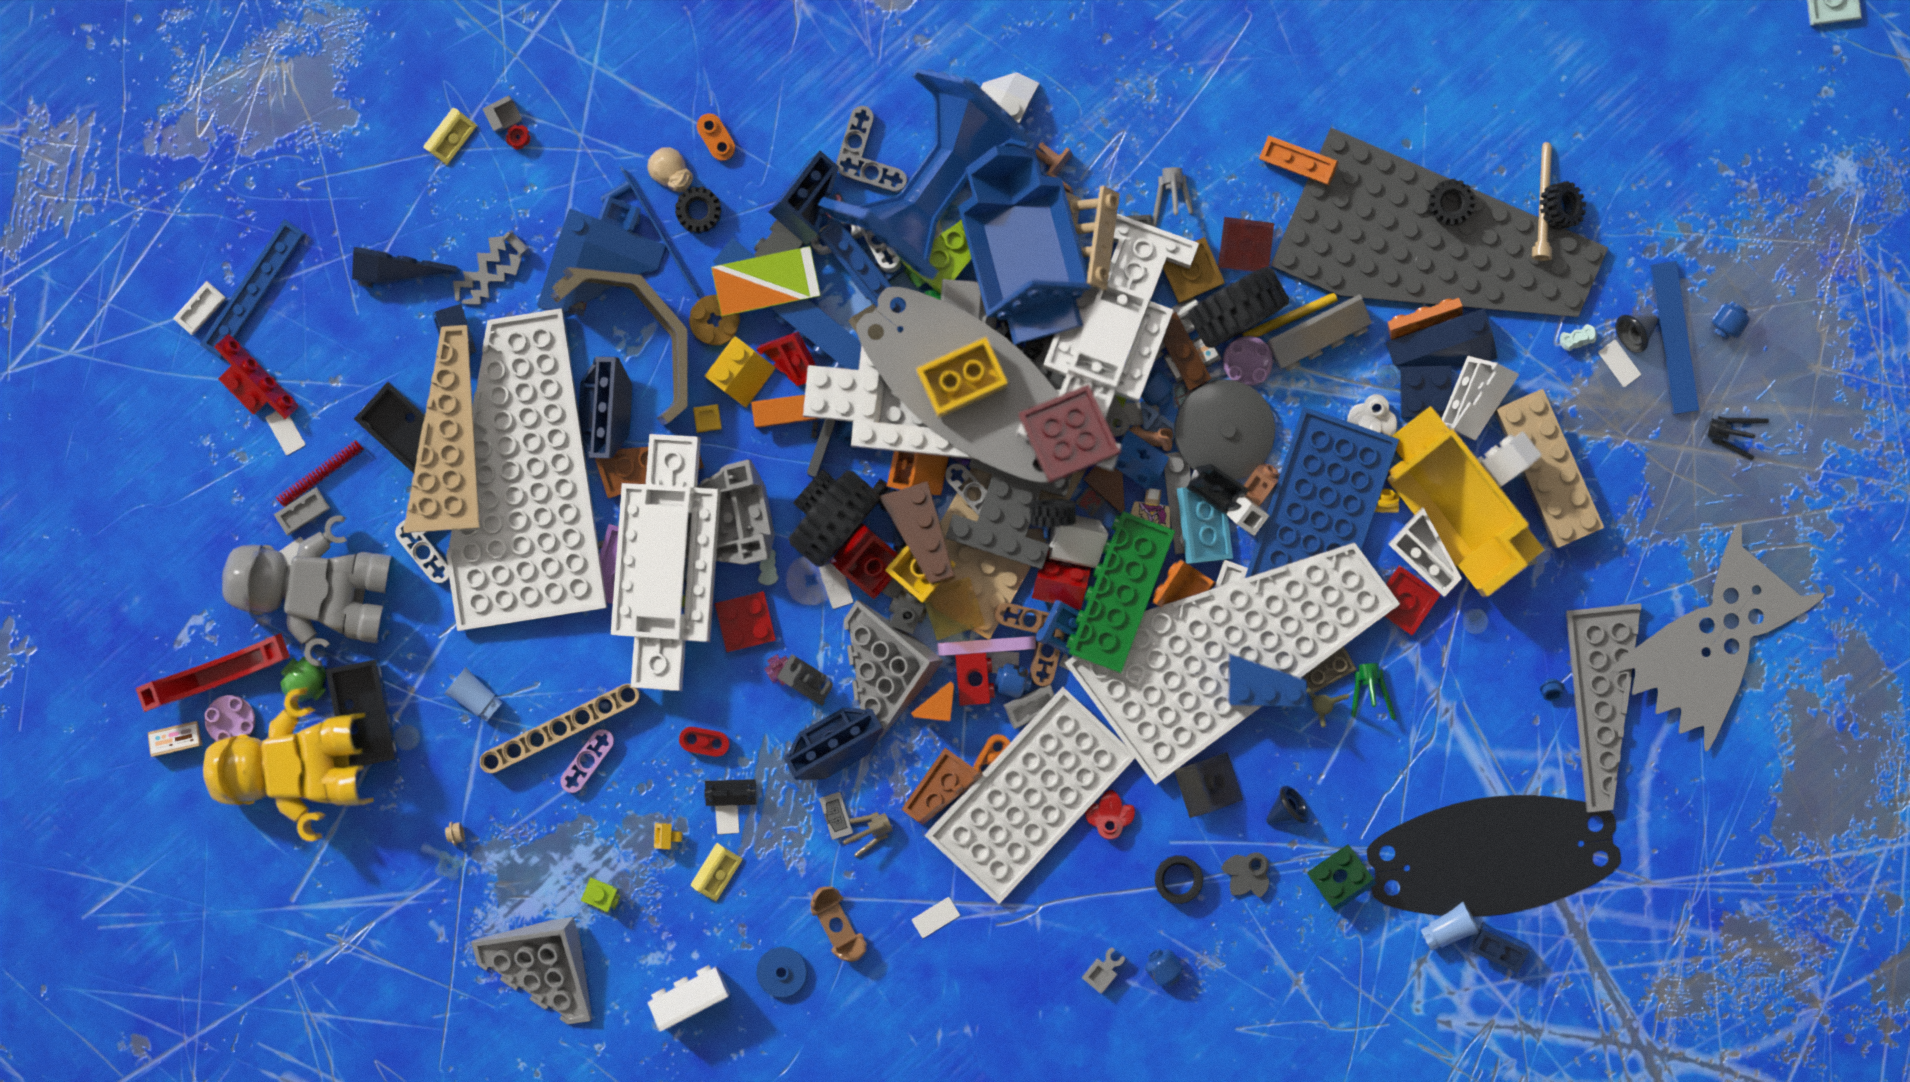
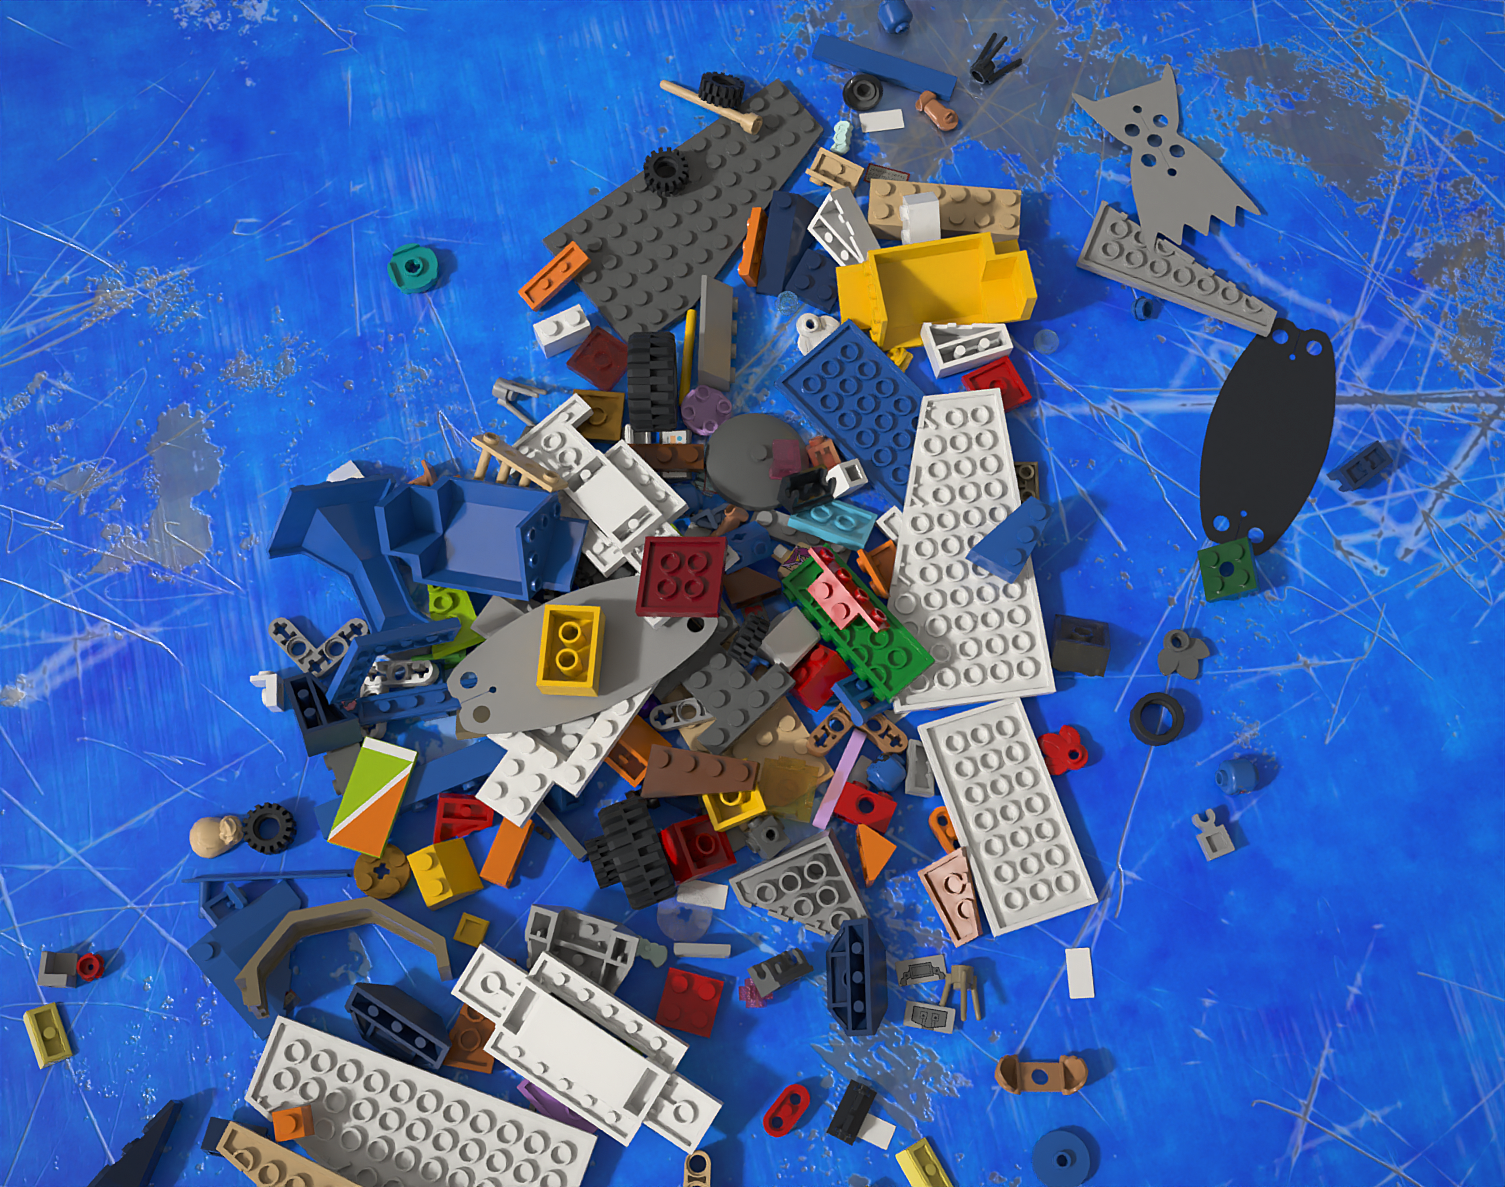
camera: 65 degrees left, 15 degrees down
light grey piece [453,230,529,304] -> none
orange plate [697,113,735,161] -> none
dark blue hat [1266,786,1309,825] -> none
olive plant [1306,688,1350,728] -> none
green plant [1351,663,1396,720] -> none
light blue plant [1421,901,1480,951] -> none
none -> white bracket [250,671,284,712]
none -> orange brick [272,1105,315,1142]
none -> teal plate [387,243,439,295]
none -> white brick [533,304,593,359]
none -> light grey tile [674,943,731,959]
none -> clear pink panel [769,439,802,480]
none -> tan bracket [805,147,866,195]
none -> bracket [807,546,890,633]
none -> clear smoke sticker [863,163,910,183]
none -> sticker [895,954,947,986]
none -> nougat piece [915,91,959,131]

